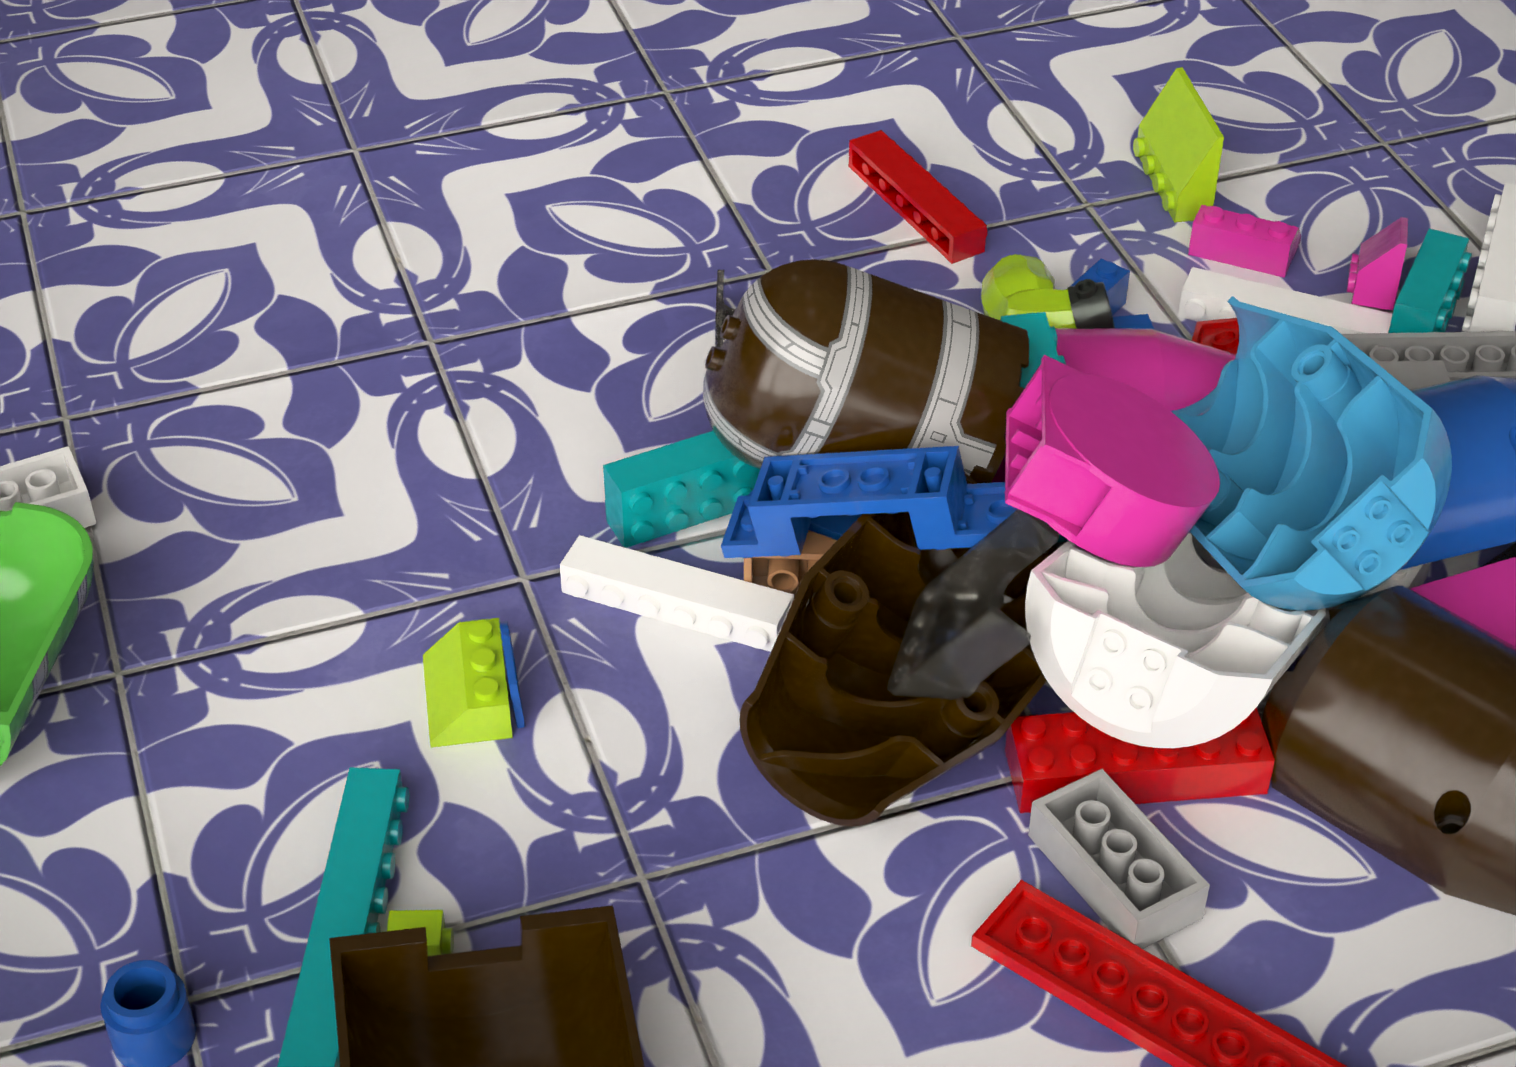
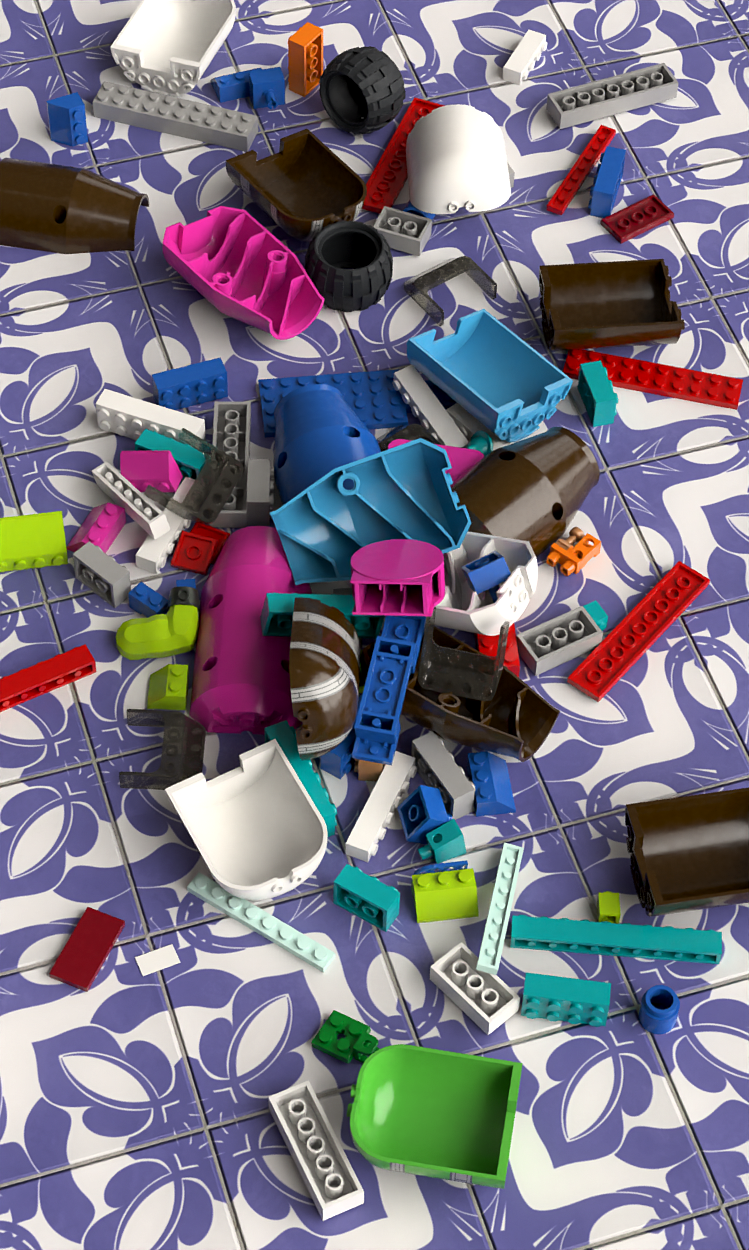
camera: 90 degrees left, 10 degrees up
none -> dark red tile [49,907,125,992]
none -> light grey brick [73,541,131,608]
none -> white brick [92,461,170,540]
none -> white sticker [135,944,181,976]
none -> clear smoke windscreen [144,428,244,524]
none -> white cylinder [165,739,328,900]
none -> light aqua plate [187,872,335,973]
none -> green plate [311,1010,379,1064]
none -> teal brick [333,864,400,932]
none -> blue brick [397,785,452,844]
none -> light grey brick [411,731,476,820]
none -> teal torso [417,819,467,864]
none -> white brick [430,942,520,1035]
none -> blue brick [461,551,511,603]
none -> blue slope [467,751,516,817]
none -> light aqua plate [476,842,524,975]
none -> teal brick [521,973,611,1027]
none -> orange hips [546,527,601,576]
none -> teal brick [583,600,608,631]

